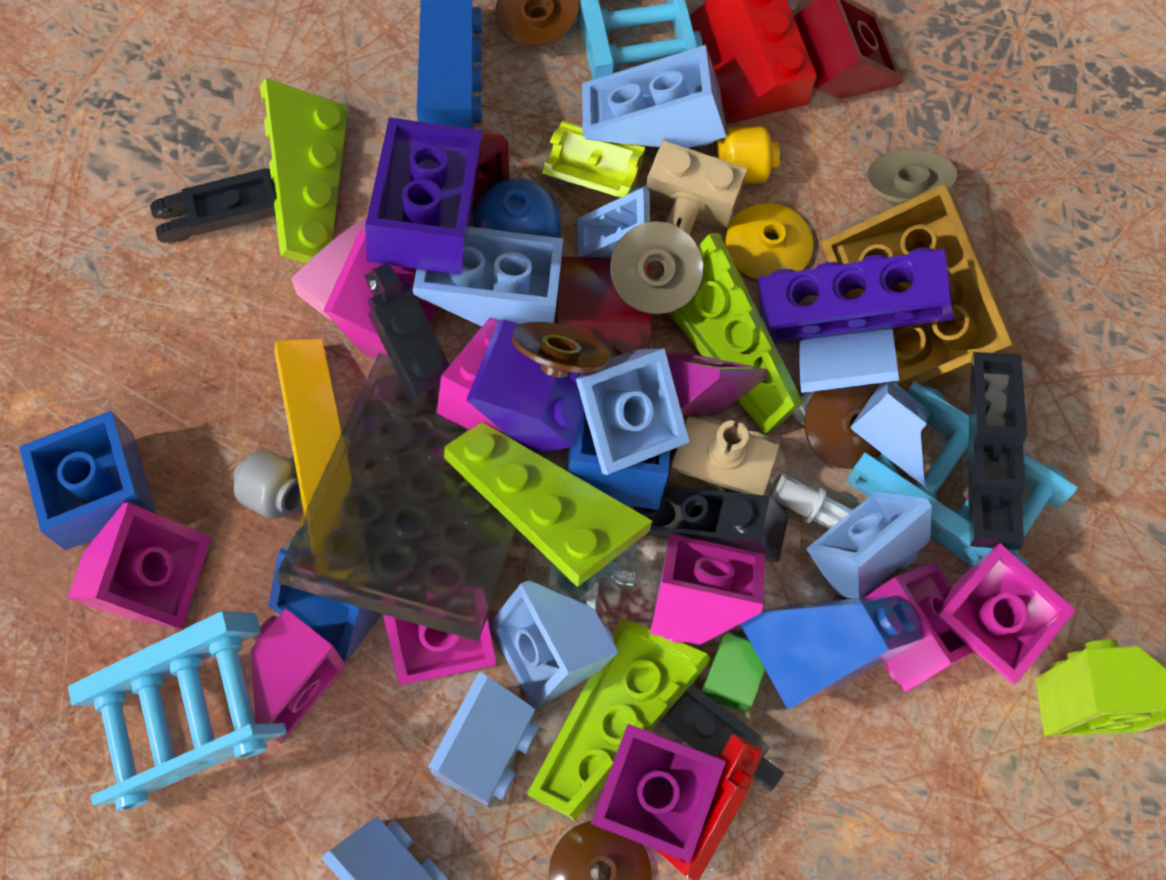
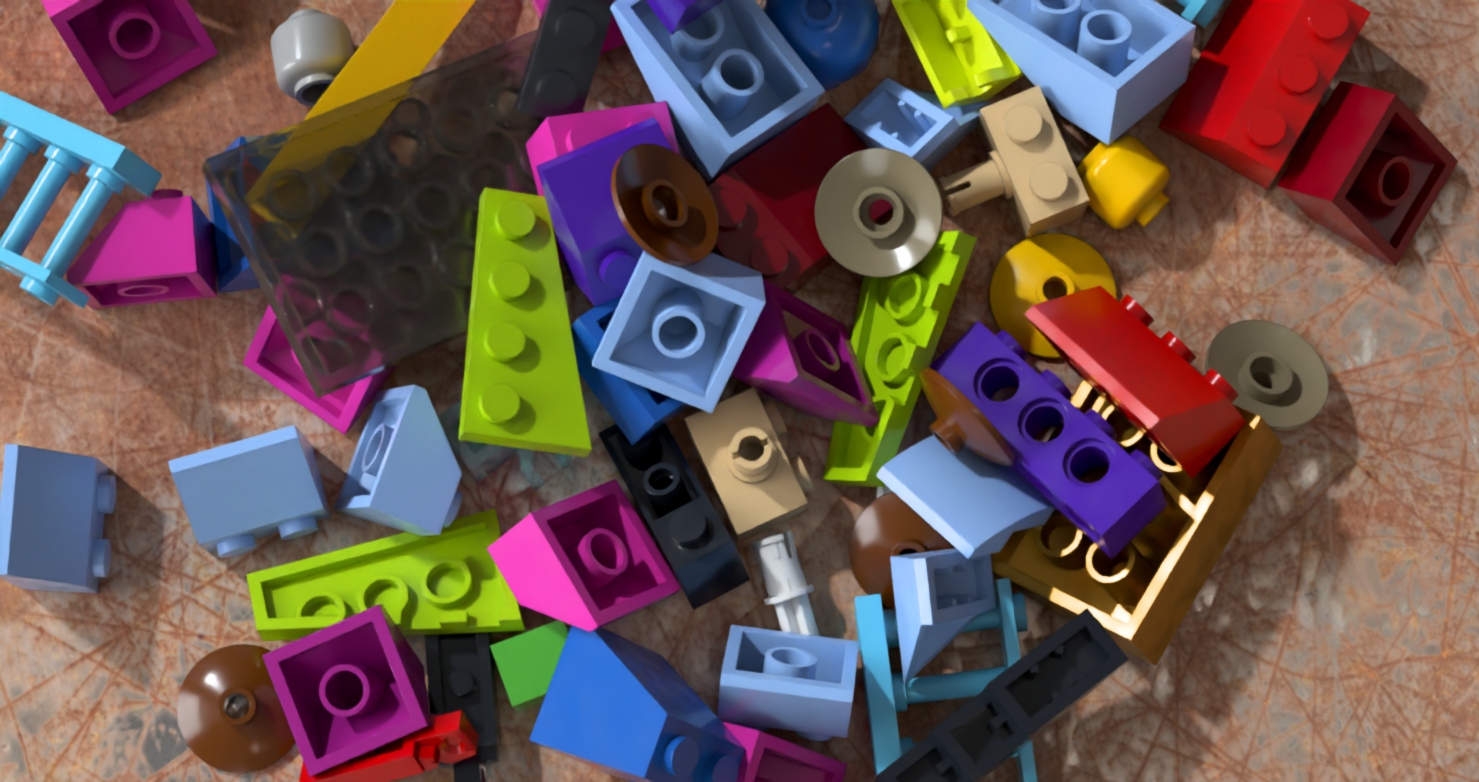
camera: 55 degrees right, 10 degrees up
none -> reddish brown dish [919,367,1016,467]
none -> red slope [1024,286,1247,479]

